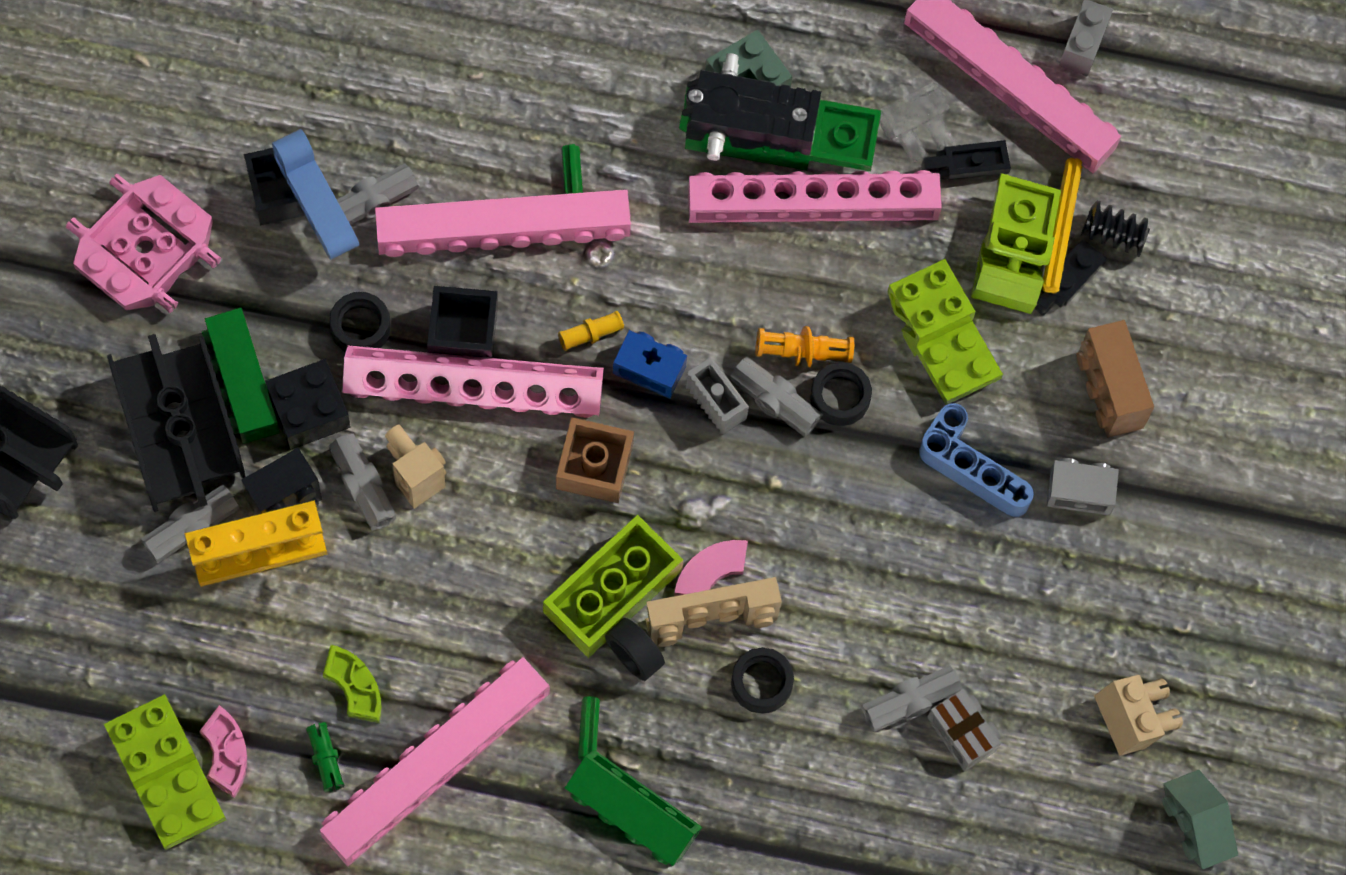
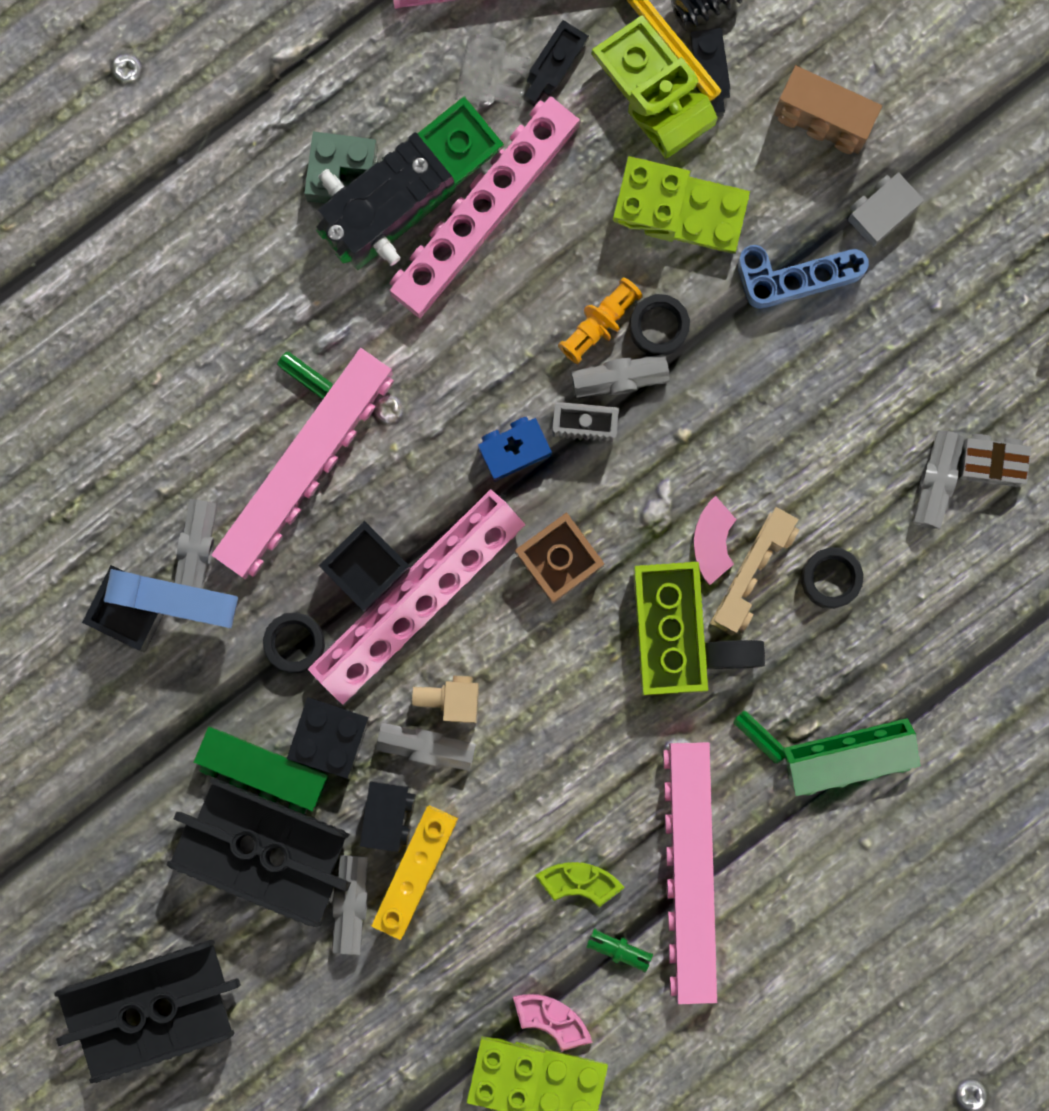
camera: 45 degrees left, 15 degrees up
bright pink piece [66,174,221,313] -> none
yellow pin [558,311,624,351] -> none

